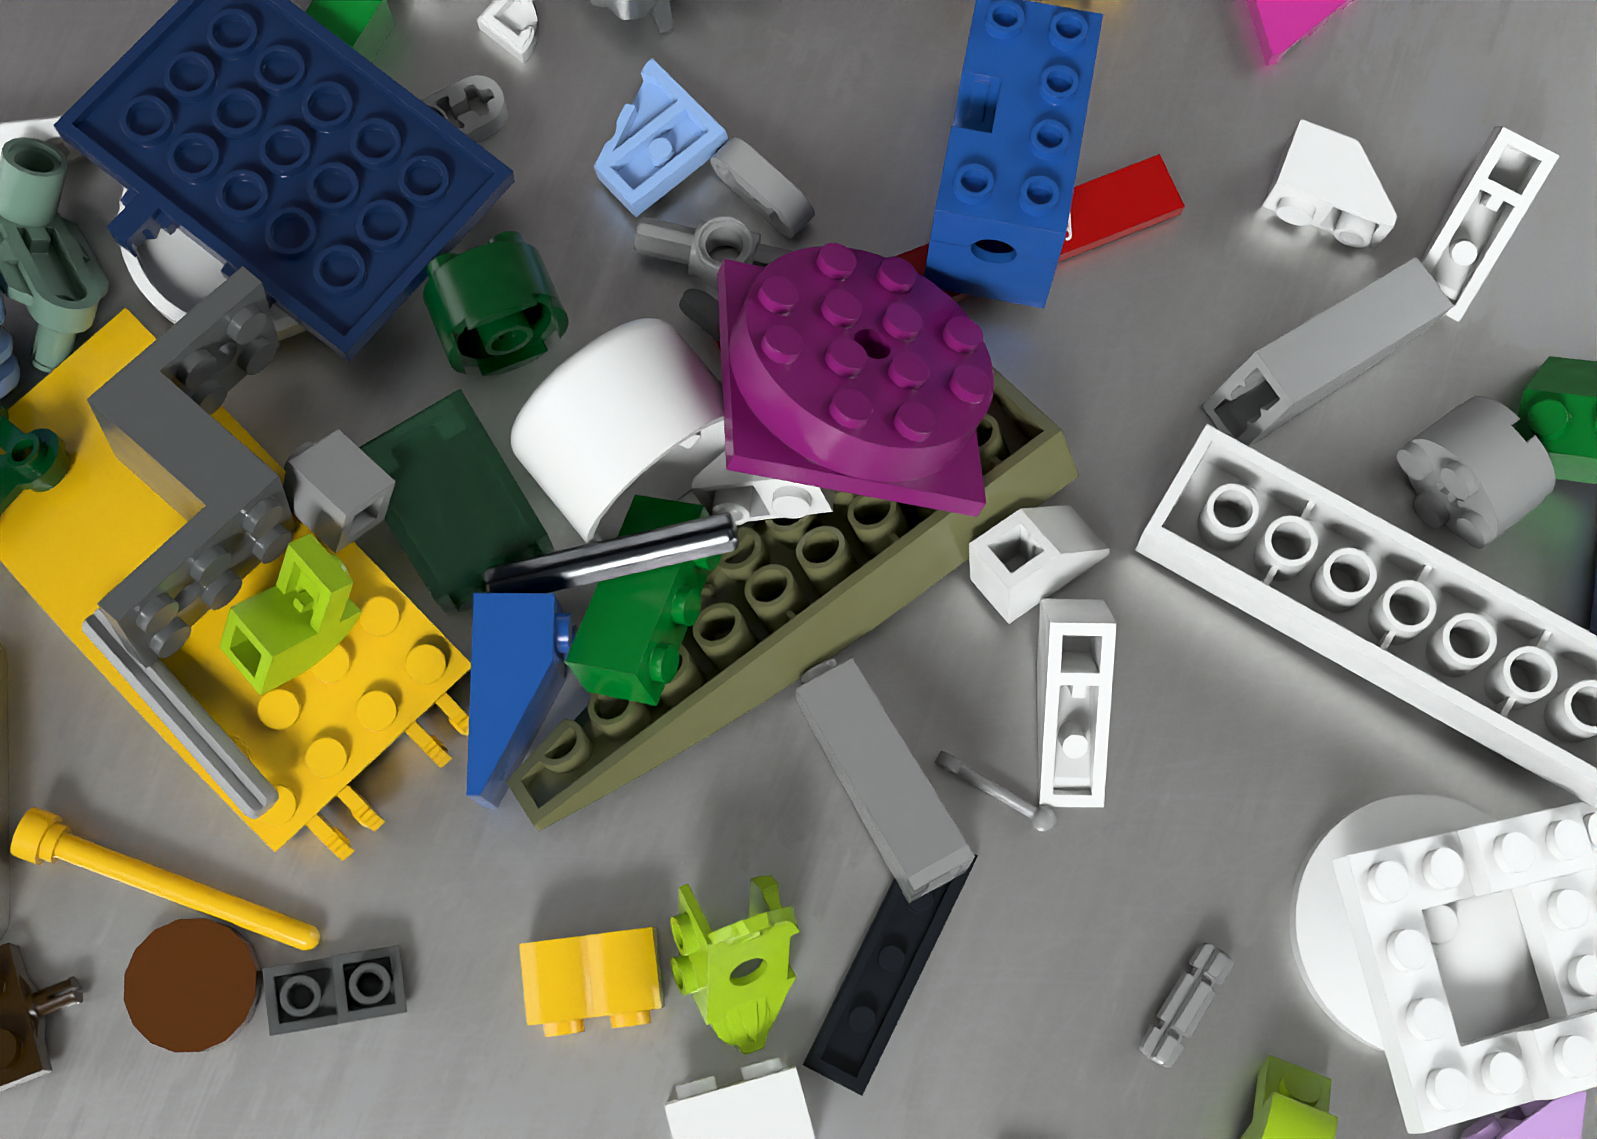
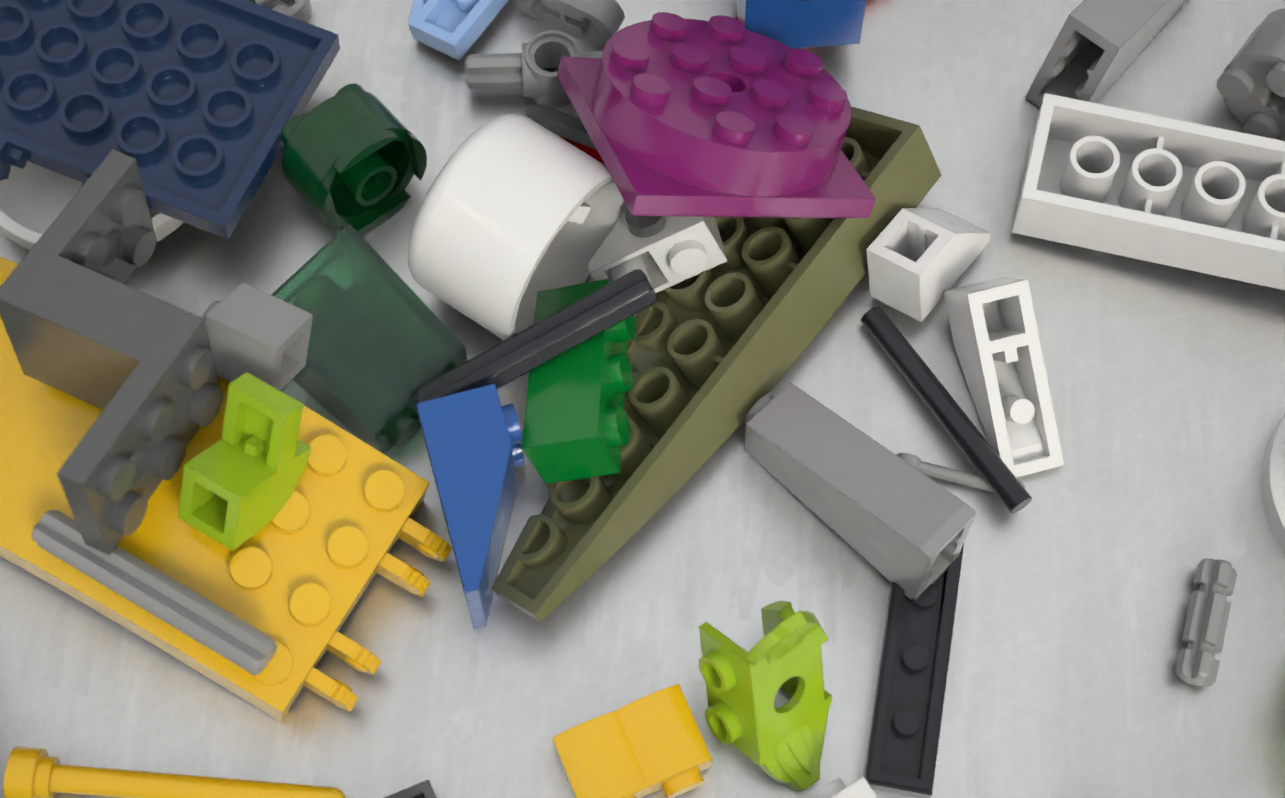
camera: 15 degrees left, 10 degrees down
none -> black bar [861,306,1032,514]

